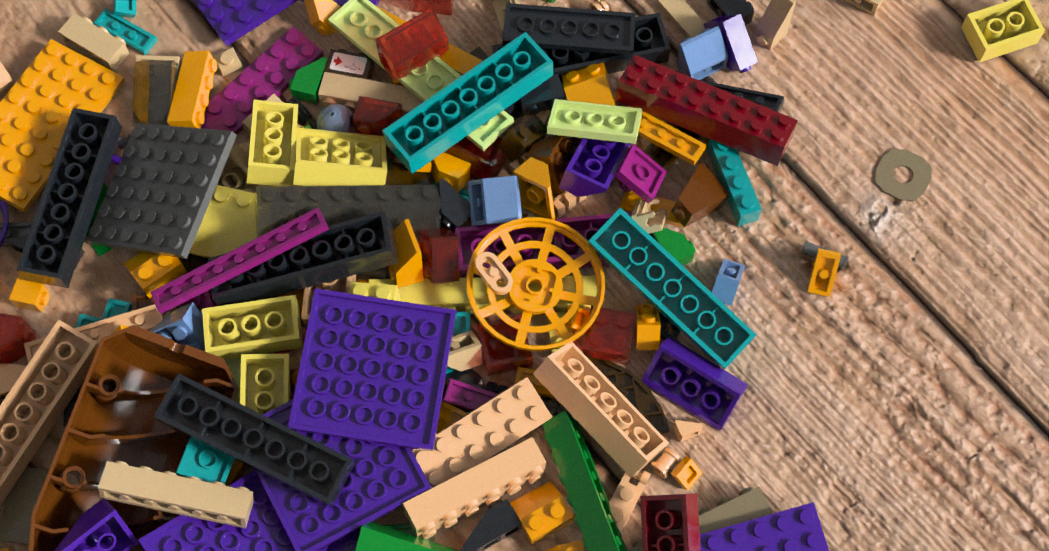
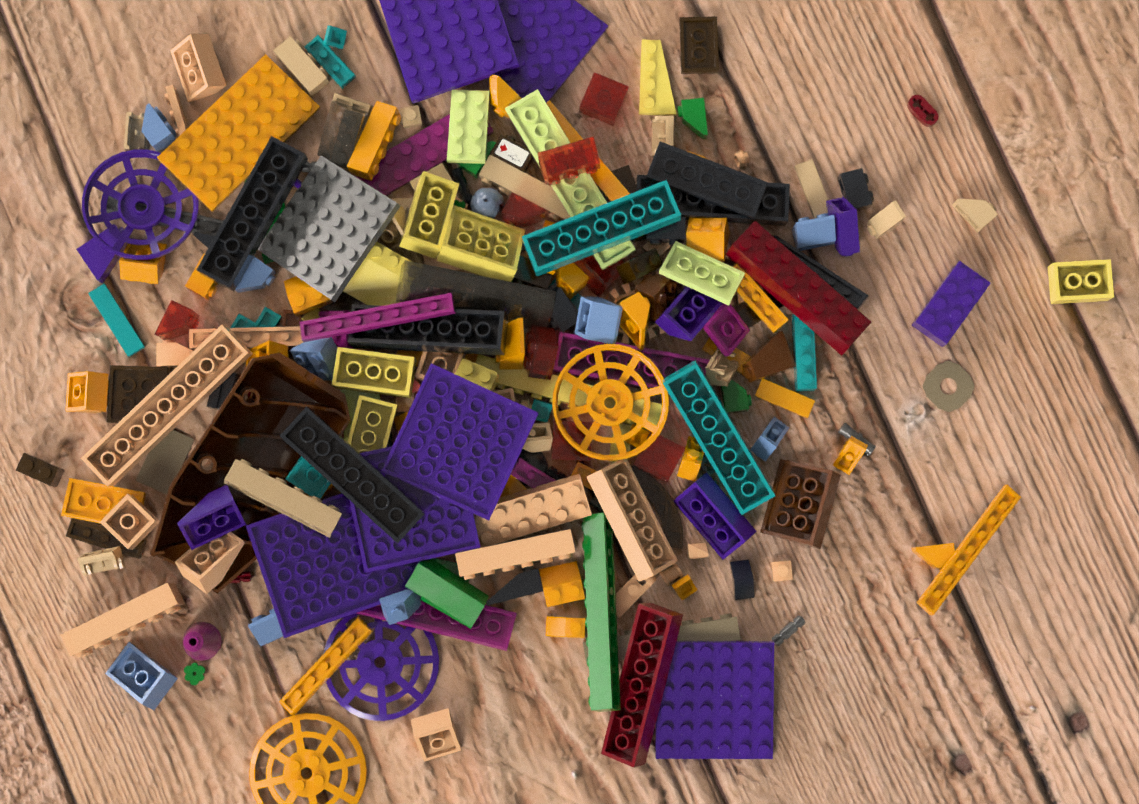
camera: 15 degrees right, 15 degrees up
light nougat plate [475,252,513,295] -> none
none -> medium blue slope [235,257,276,293]
none -> yellowish green plate [447,90,490,164]
none -> black slope [730,559,754,600]
none -> light orange tile [754,379,815,419]
none -> reddish brown slope [760,459,841,549]
none -> light nougat plate [771,560,793,582]
none -> dark grey axle [772,615,806,646]
none -> dark purple brick [912,261,991,347]
none -> light orange slope [912,543,955,570]
none -> light orange tile [917,484,1021,615]

